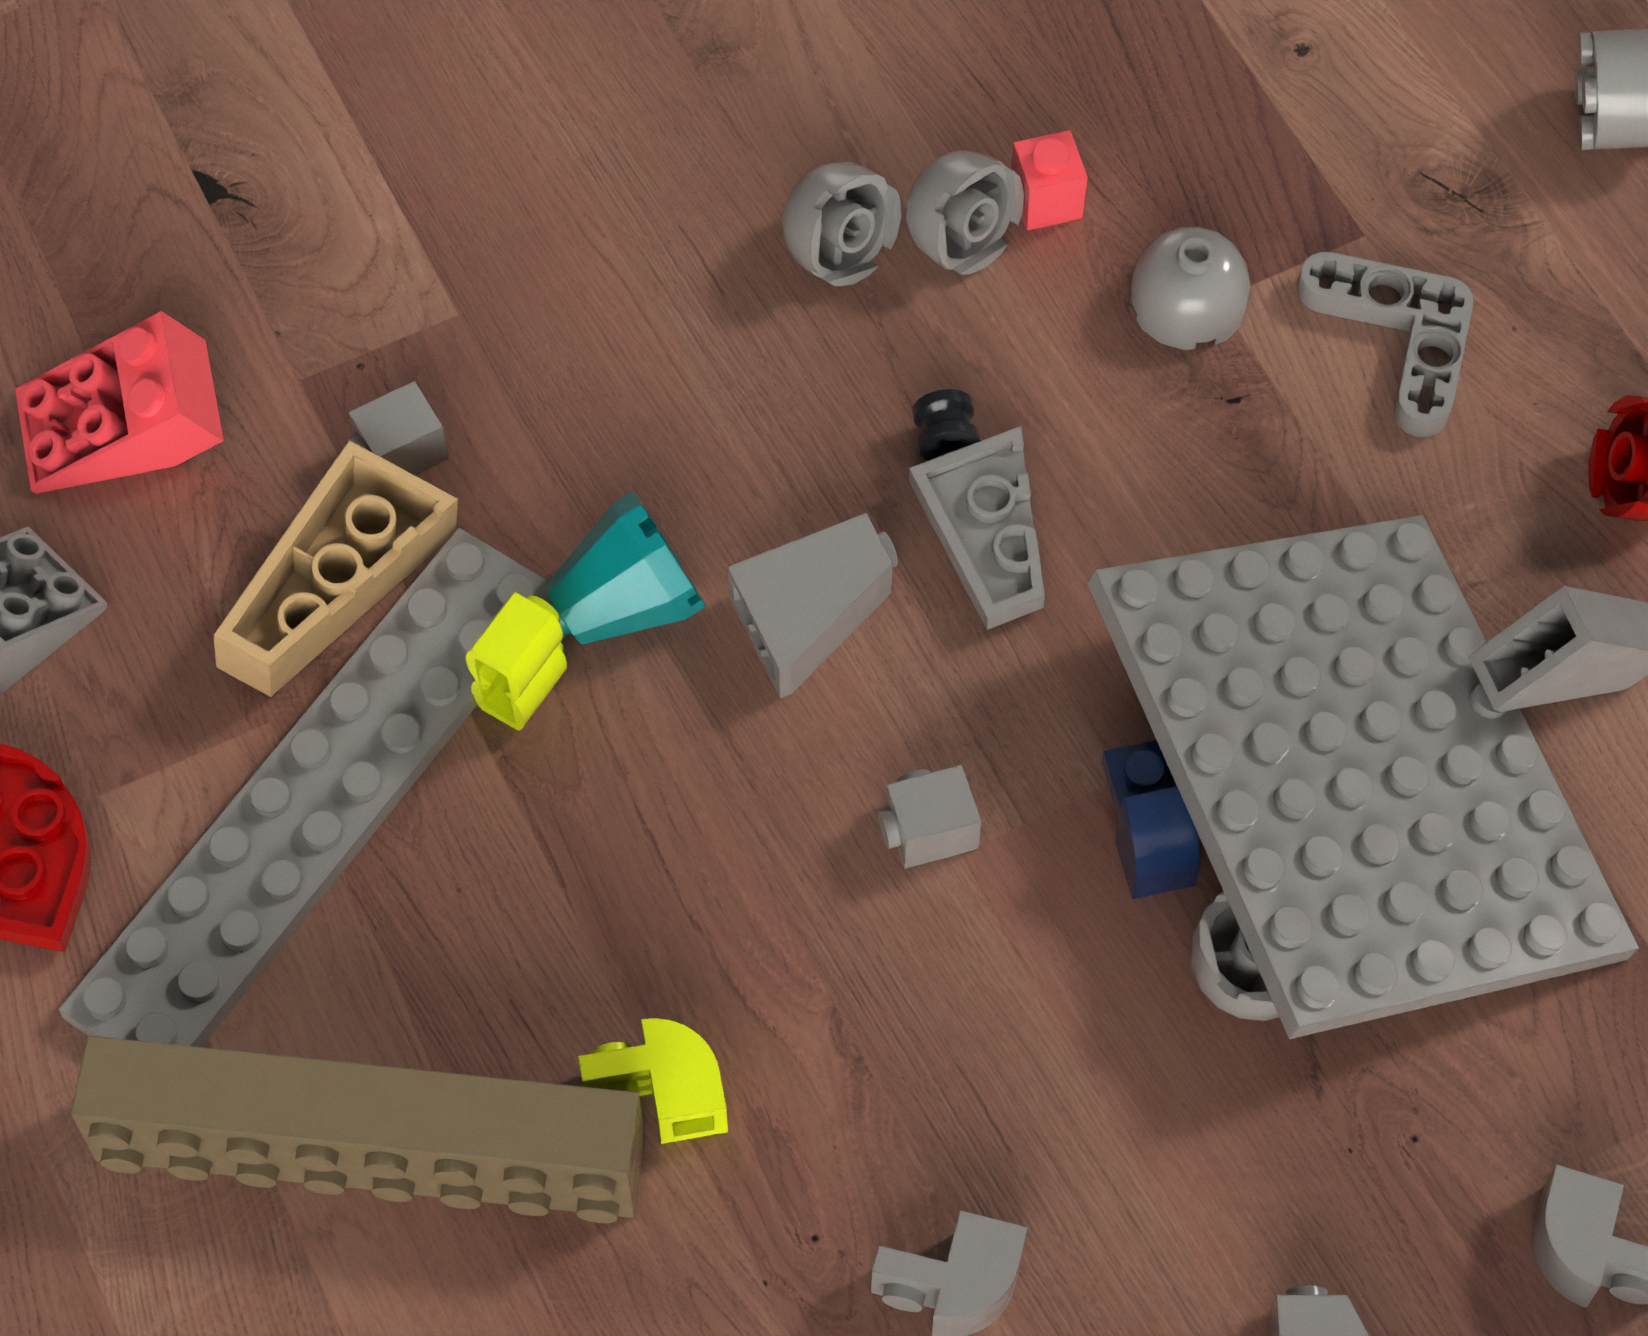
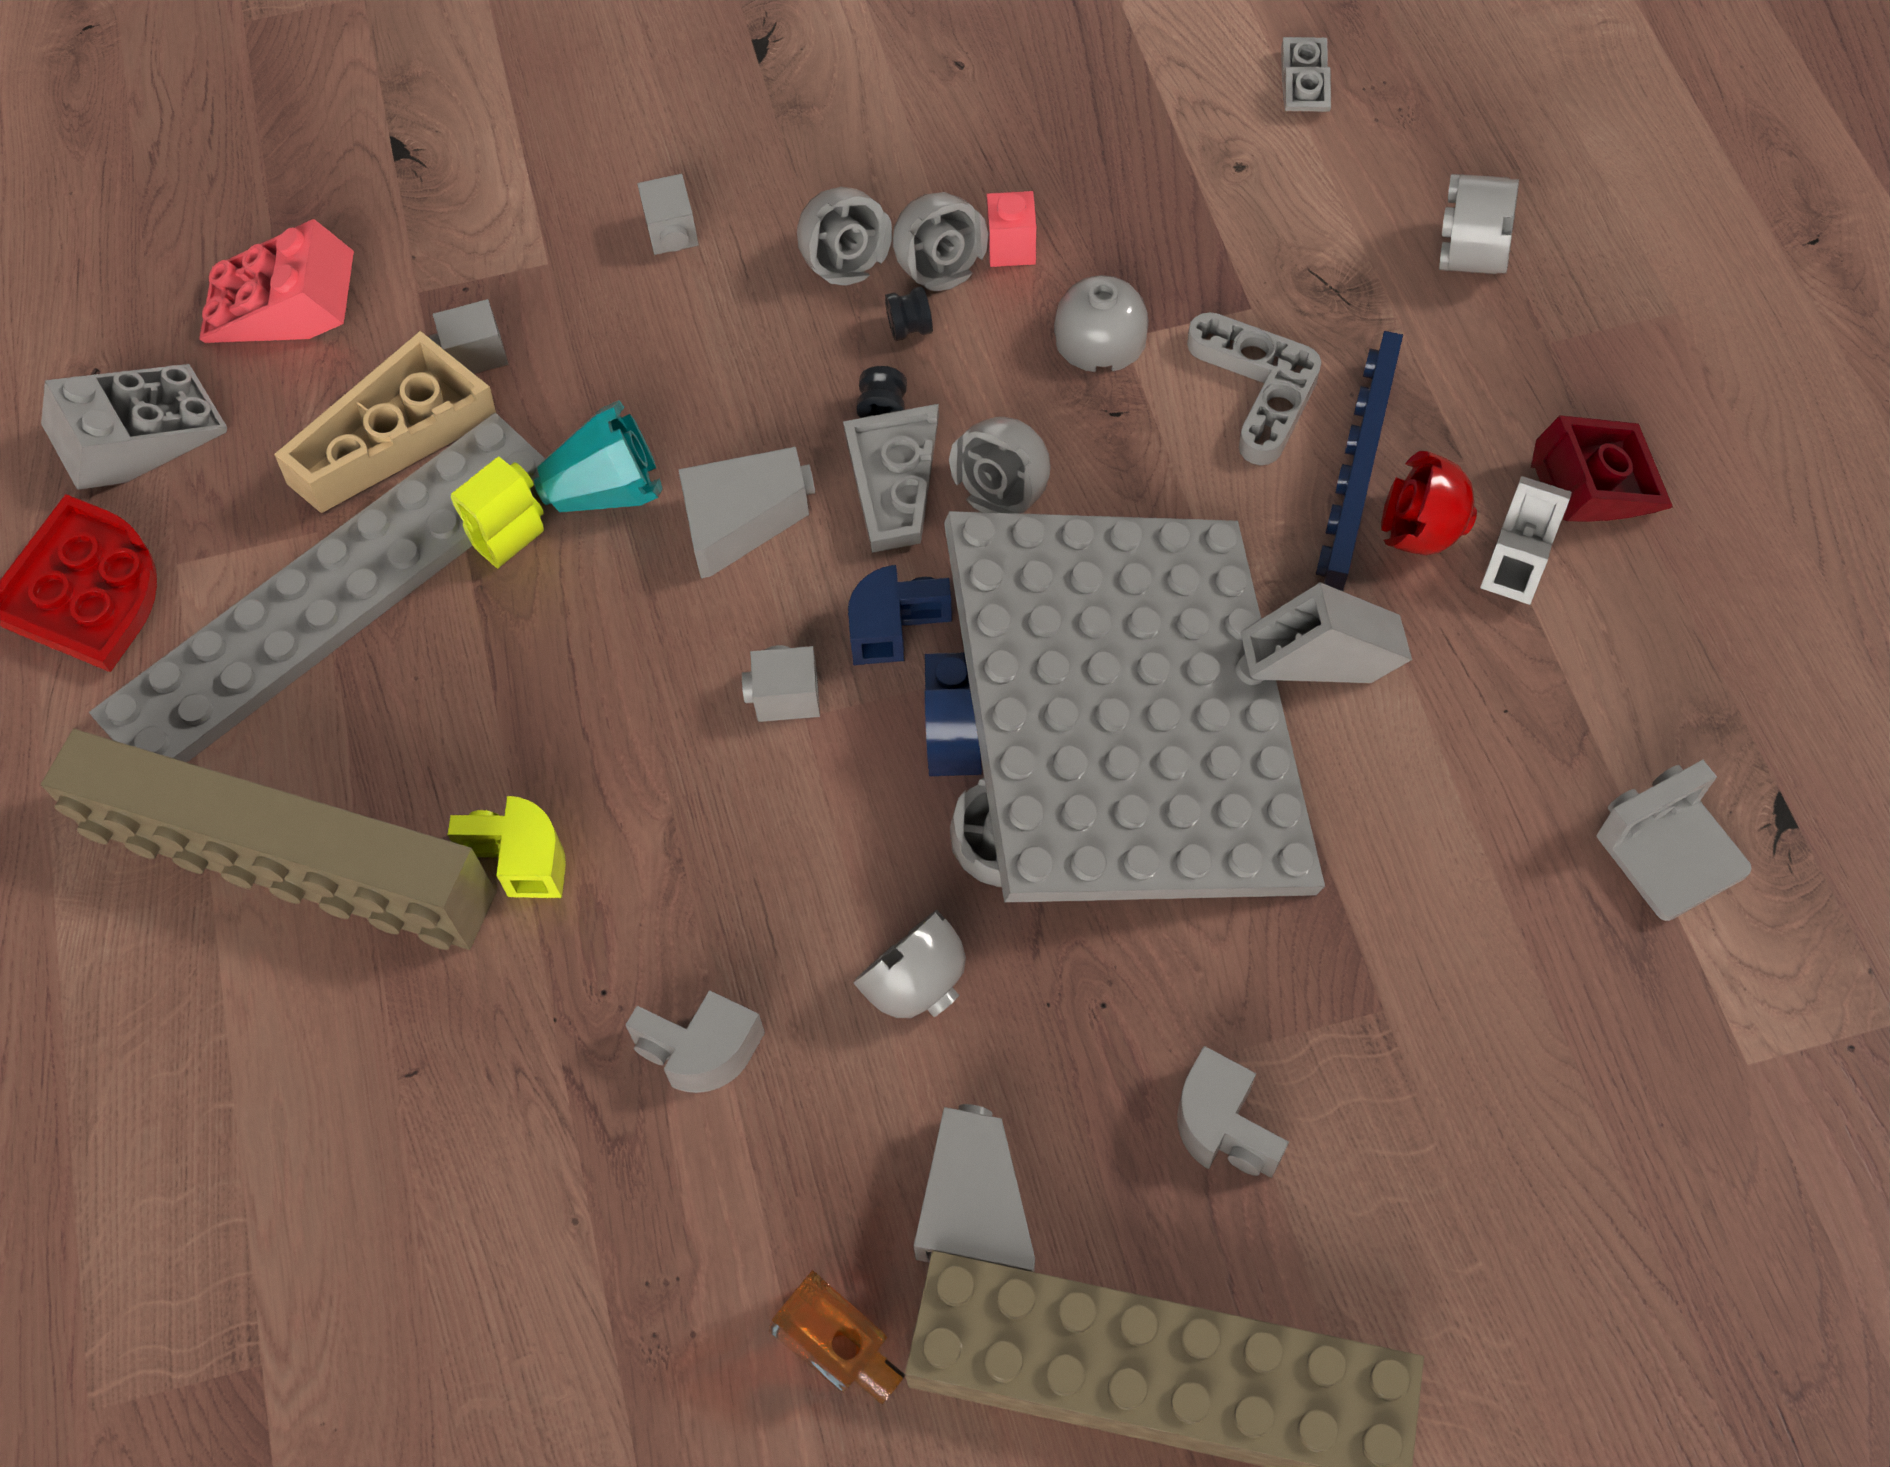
camera: 15 degrees right, 0 degrees up
none -> light grey brick [637,174,699,255]
none -> dark blue brick [848,565,952,665]
none -> light grey cylinder [853,910,966,1018]
none -> black wheel [885,286,933,341]
none -> light grey cylinder [949,417,1051,514]
none -> dark blue plate [1315,331,1403,591]

